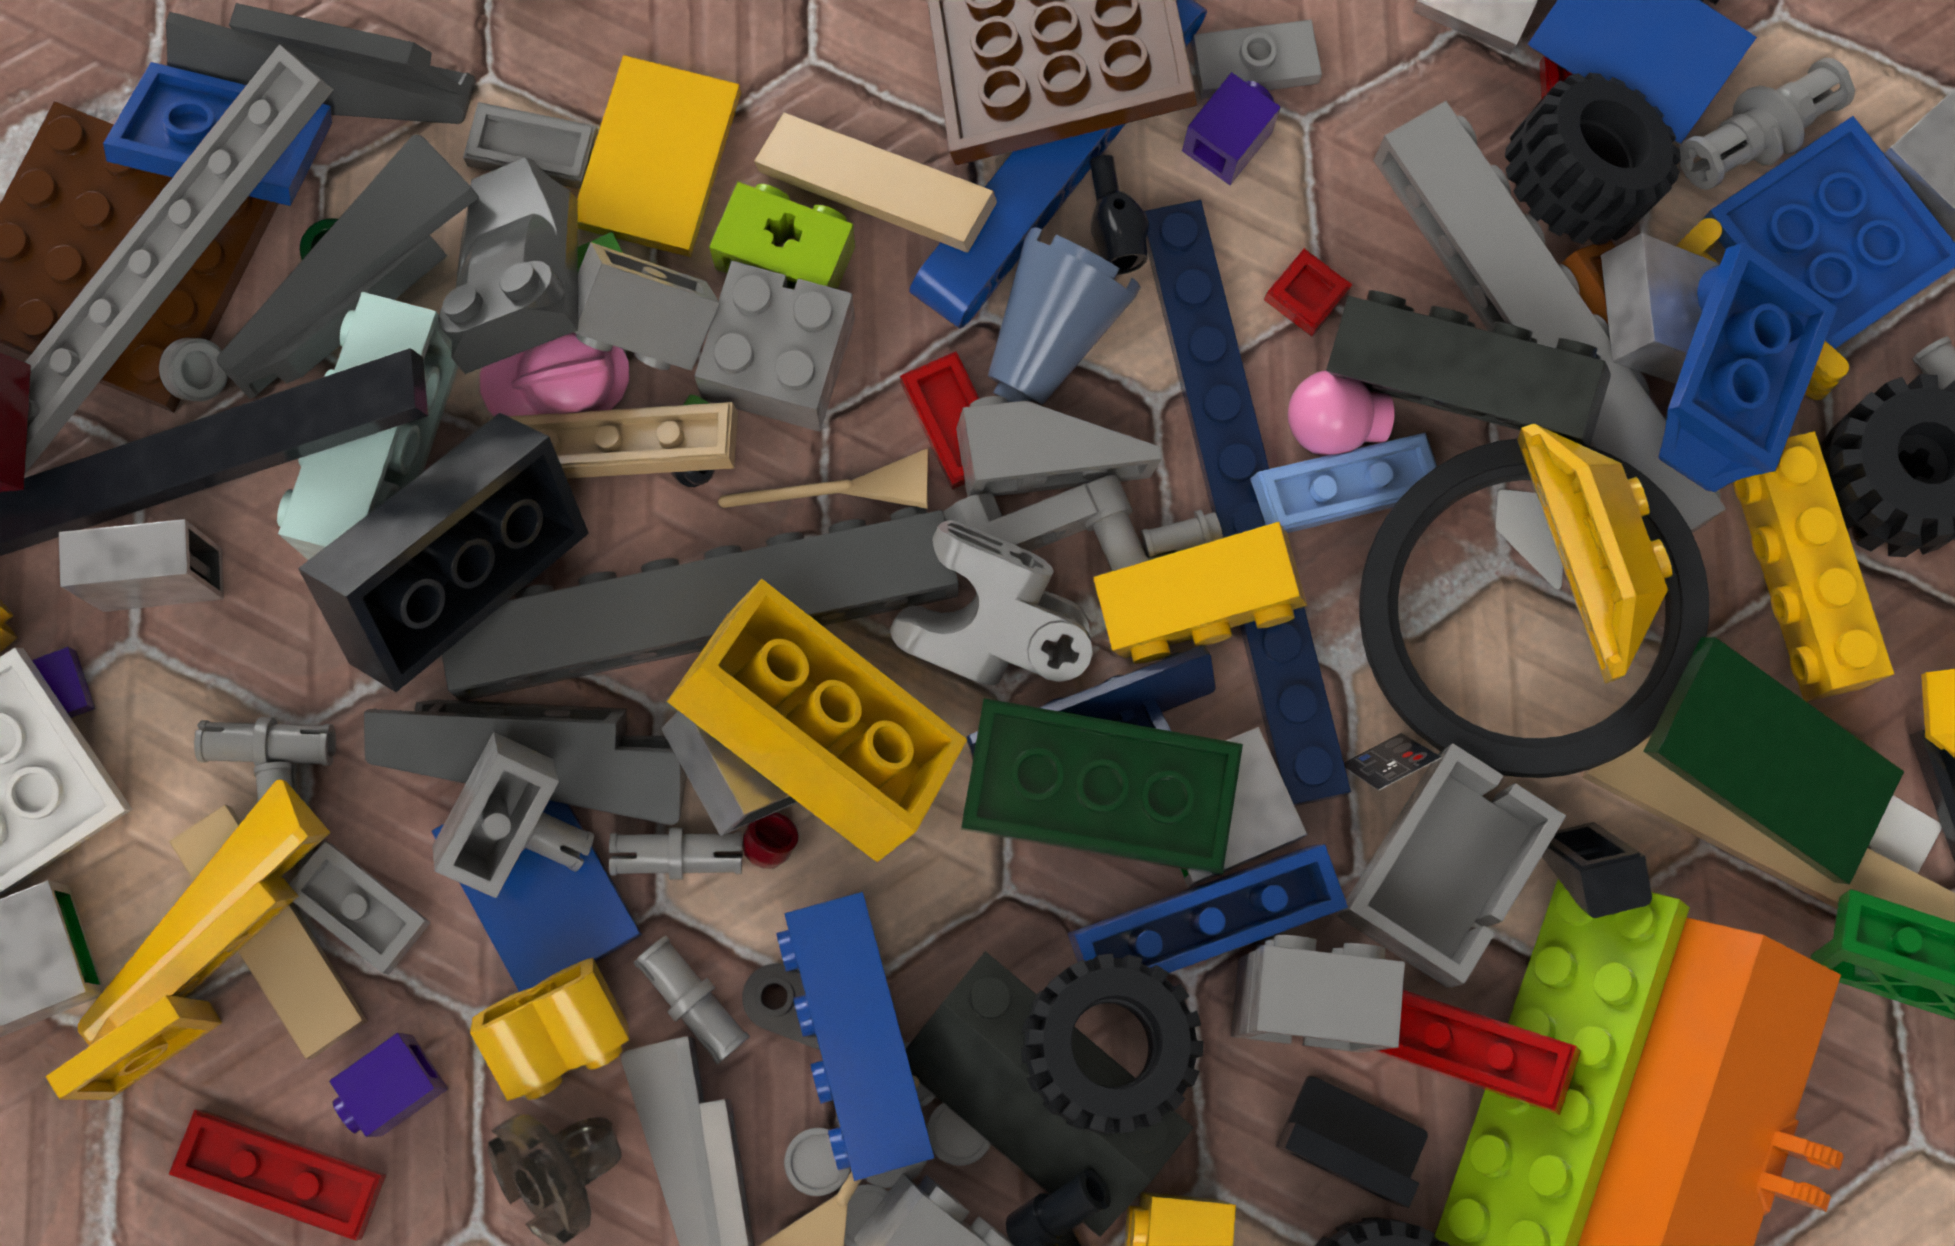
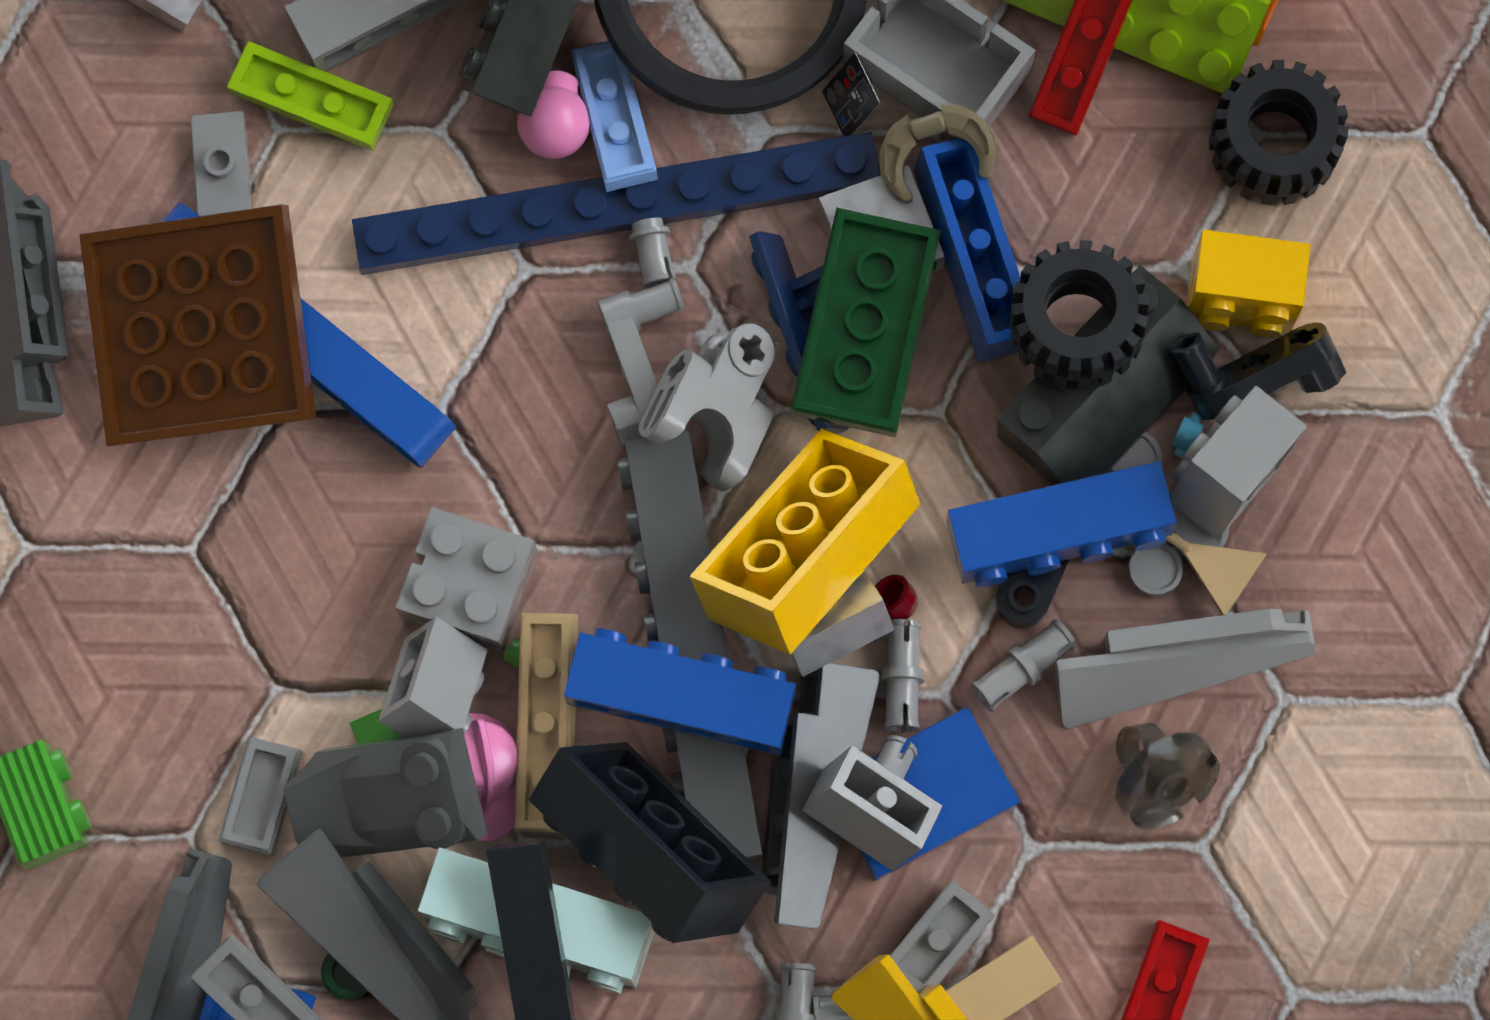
camera: 80 degrees left, 0 degrees up
dark purple brick [329,1033,448,1137] -> none
yellow brick [470,957,629,1101] -> none
yellow tile [577,55,741,257] -> none
lime brick [709,181,855,290] -> none
tan piece [718,448,929,509] -> none
tan tile [754,113,997,253] -> none
red tile [900,351,980,490] -> none
light grey slope [956,396,1162,497] -> none
sand blue cone [988,227,1141,405] -> none
black piece [1089,155,1149,275] -> none
yellow brick [1093,522,1308,664] -> none
dark purple brick [1182,72,1281,185] -> none
light grey piece [1231,935,1405,1053] -> none
red tile [1264,248,1352,337] -> none
black panel [1276,1076,1428,1208] -> none
none -> lime plate [227,41,394,151]
none -> blue brick [564,628,795,756]
none -> dark tan piece [879,104,996,201]
none -> medium azure piece [1172,412,1204,458]

